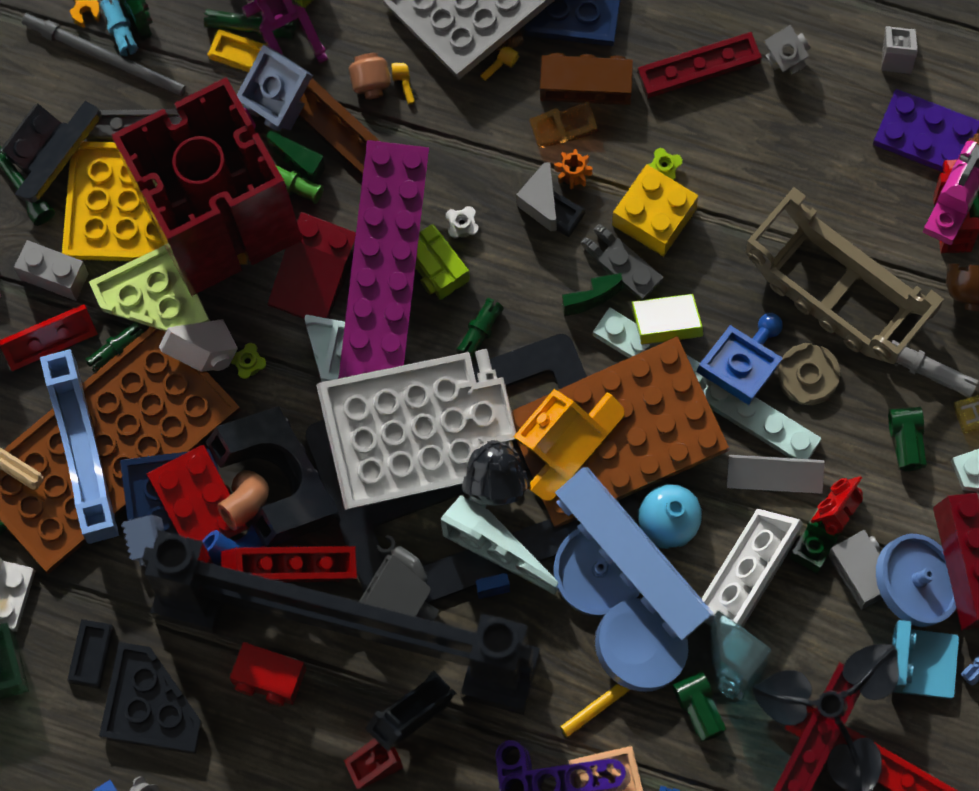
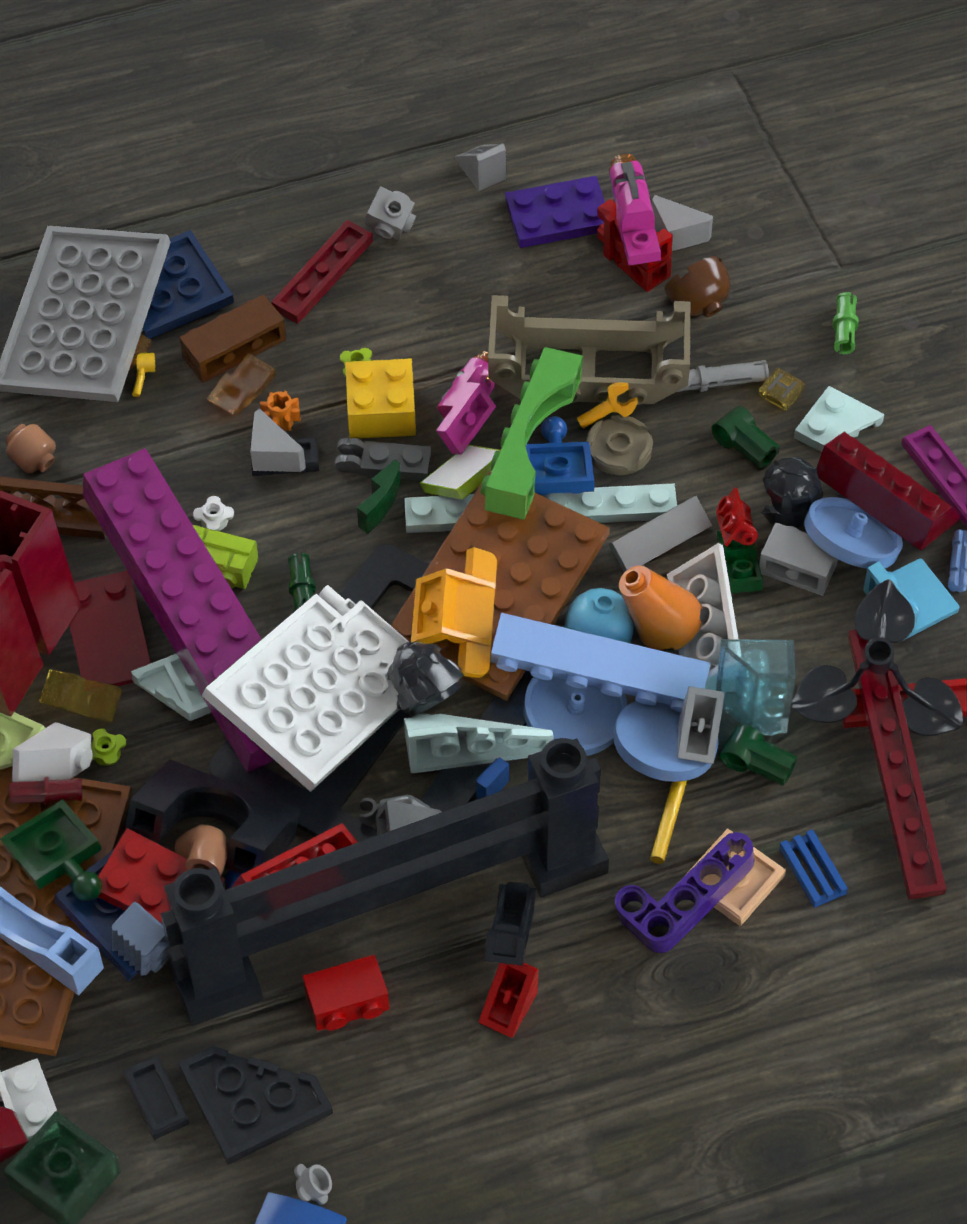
camera: 40 degrees left, 15 degrees down
yellow hand [392,63,415,104] -> none
none -> dark green plate [0,799,102,901]
none -> dark red axle [9,777,83,806]
none -> clear yellow slope [39,669,122,723]
none -> dark pink plate [436,351,496,455]
none -> bright green arch [480,347,583,520]
none -> light orange bar [577,382,638,429]
none -> orange cone [619,565,703,651]
none -> light grey slope [677,686,725,764]
none -> black helmet [761,457,823,528]

